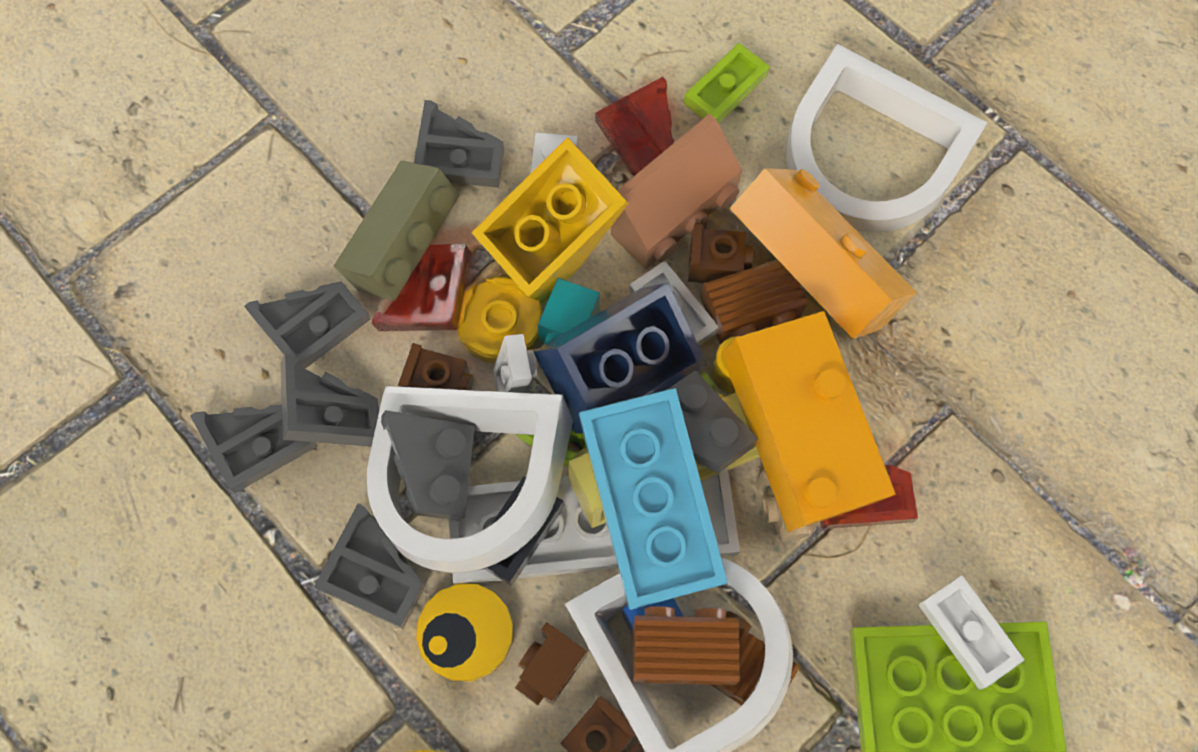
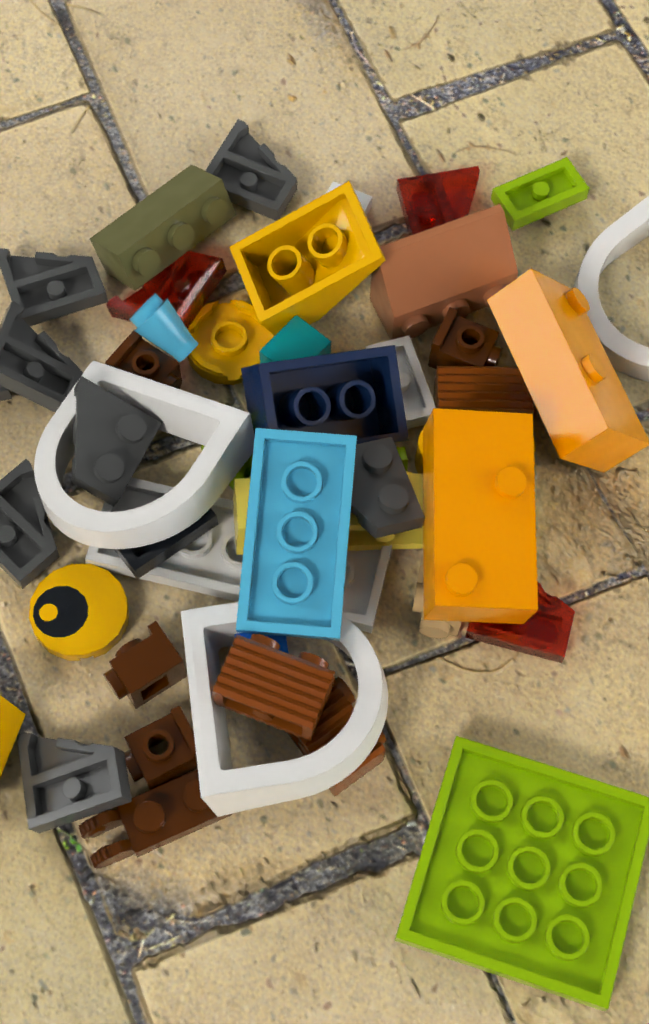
camera: 20 degrees right, 5 degrees down
white plate [493,334,537,393] -> none
white plate [918,575,1024,690] -> none
none -> medium azure cone [129,293,199,363]

